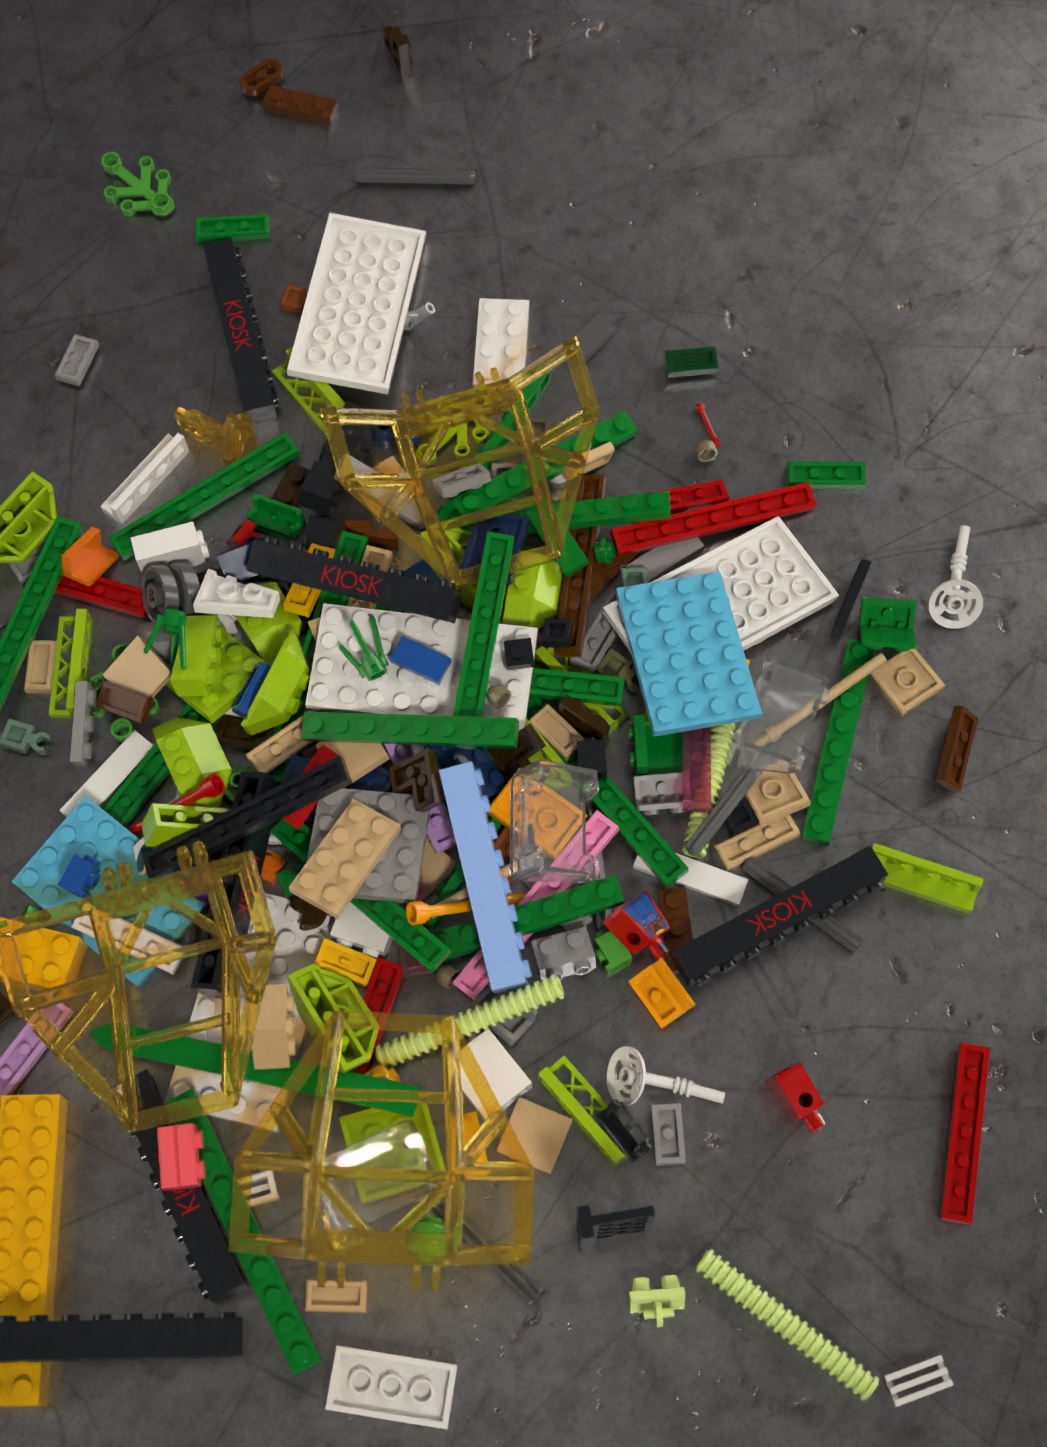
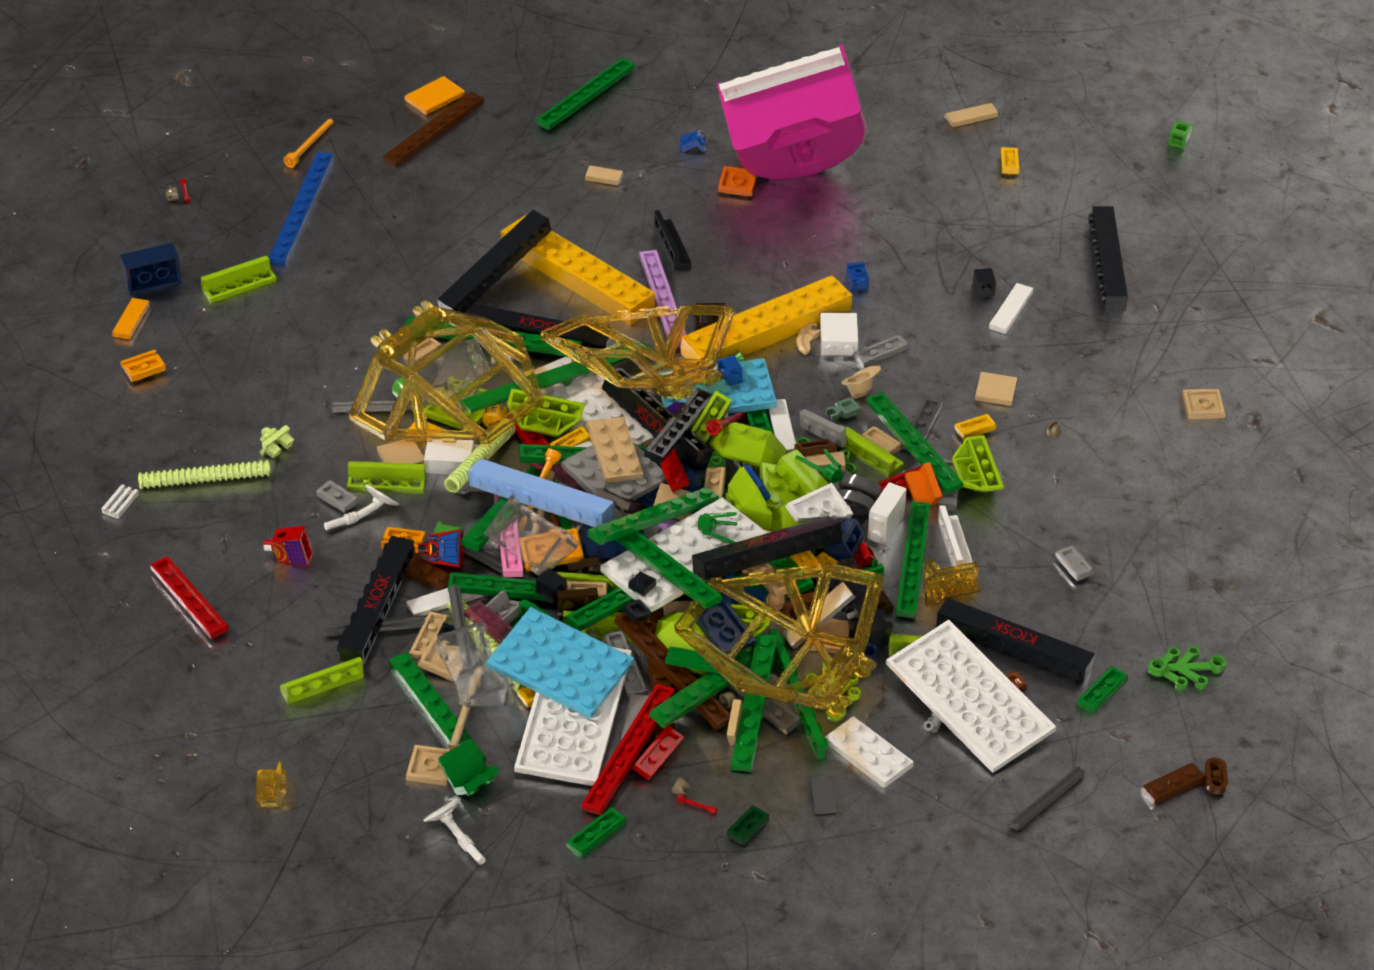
camera: 130 degrees right, 25 degrees down
coral brick [157,1124,206,1191] -> none
tan brick [249,984,296,1070] -> none
white plate [325,1346,458,1430] -> none
dark brown plate [383,25,413,79] -> none
blue tile [390,636,452,685] -> none
light grey plate [432,463,491,498] -> none
dark tan hinge [487,684,511,709] -> none
light grey bracket [531,927,596,982] -> none
black fence [576,1205,655,1253] -> none
green plate [594,538,616,565] -> none
black hinge [595,1099,653,1163] -> none
sand green tile [620,567,648,587] -> none
black tile [831,559,871,640] -> none
reddish brown plate [936,706,978,792] -> none

